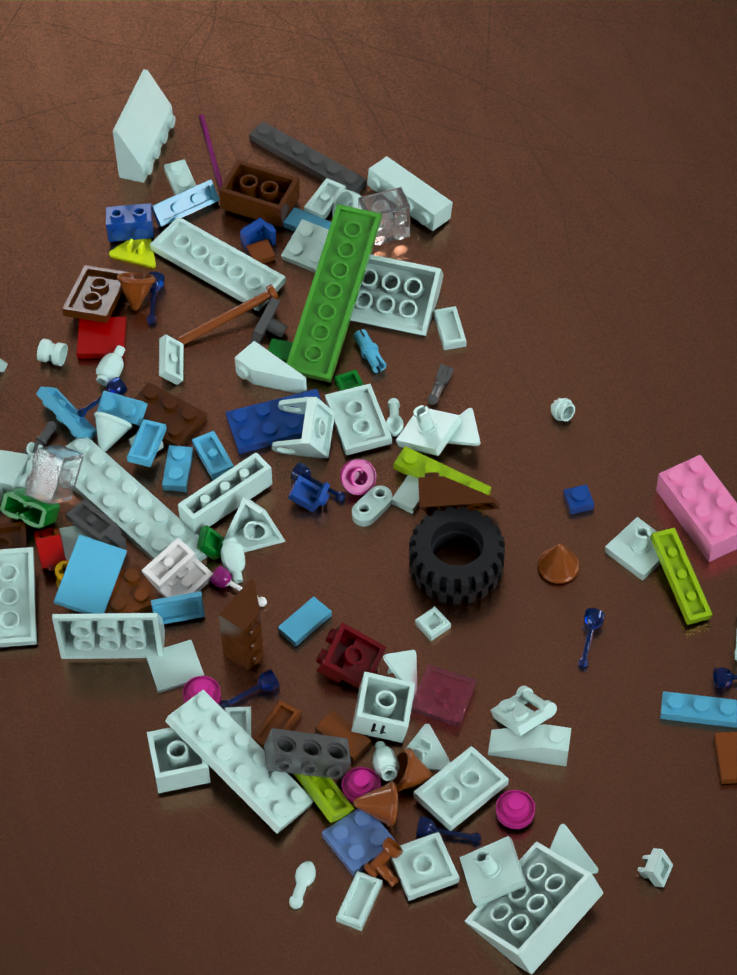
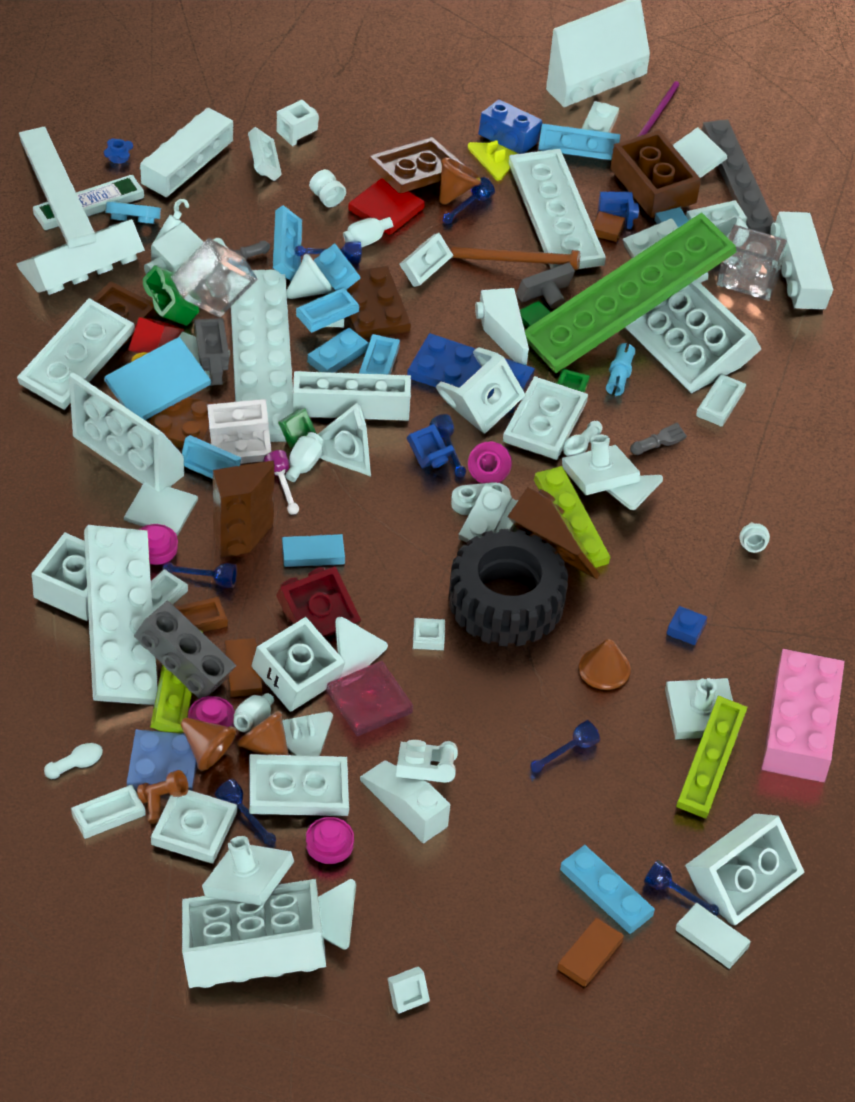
camera: 35 degrees right, 5 degrees down
none -> light aqua plate [459,485,518,542]
none -> light aqua piece [673,127,728,178]

